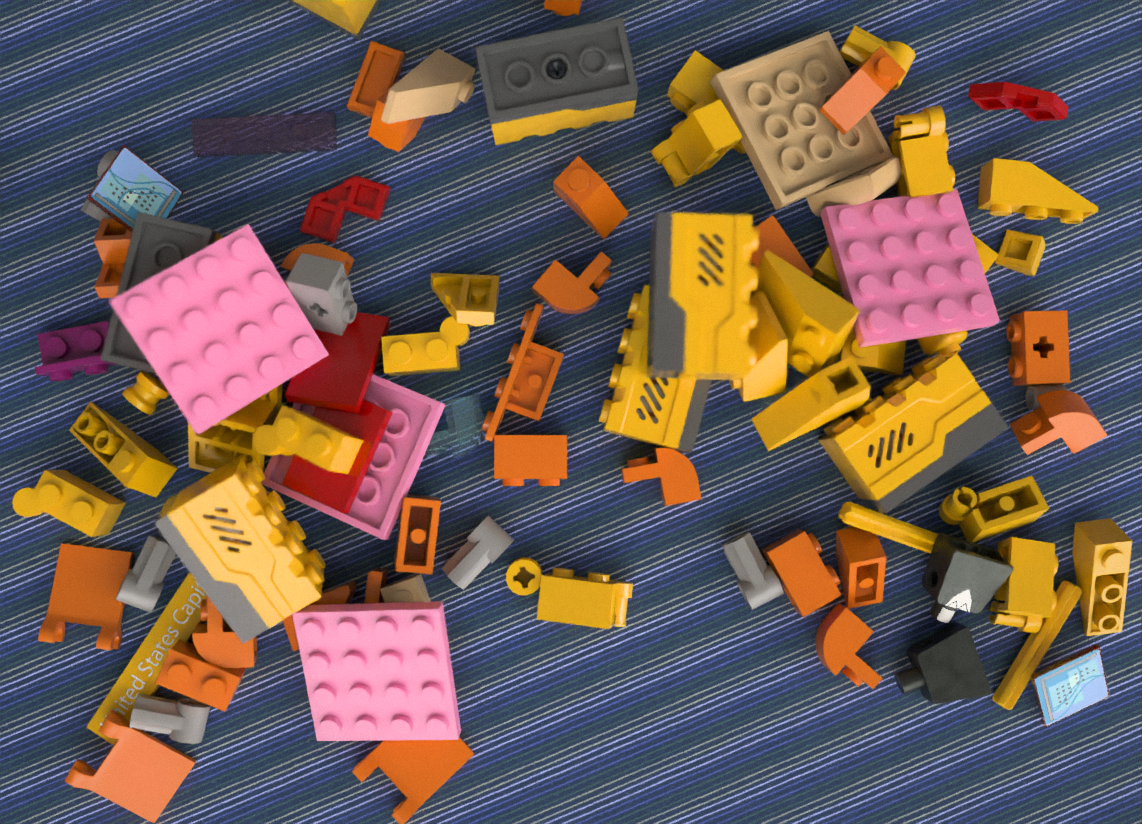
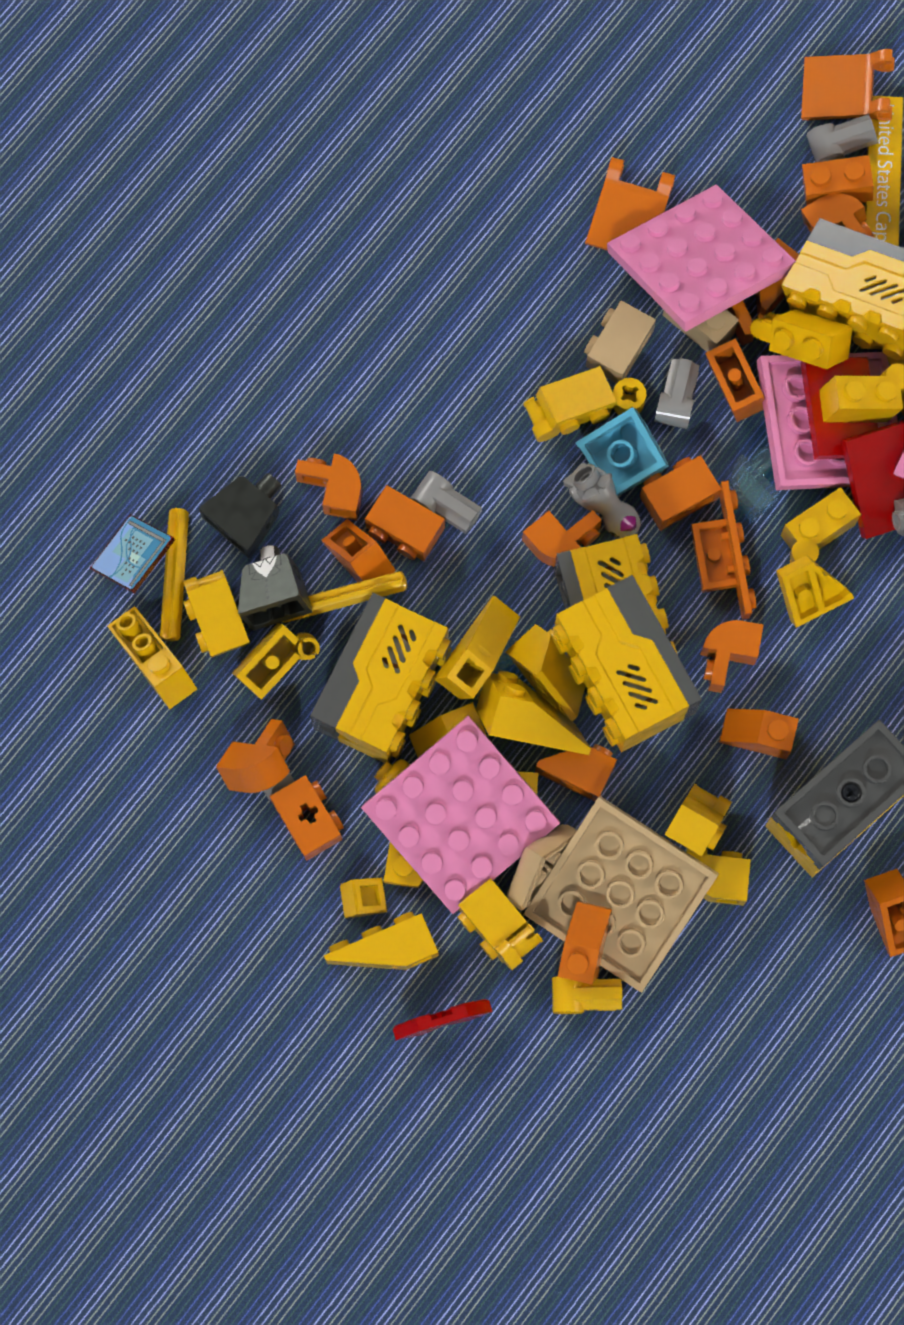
camera: 155 degrees right, 10 degrees down
none -> light grey animal [563,463,641,539]
none -> medium azure slope [575,407,669,496]
none -> tan brick [584,300,656,384]
none -> yellow hinge [749,309,853,369]

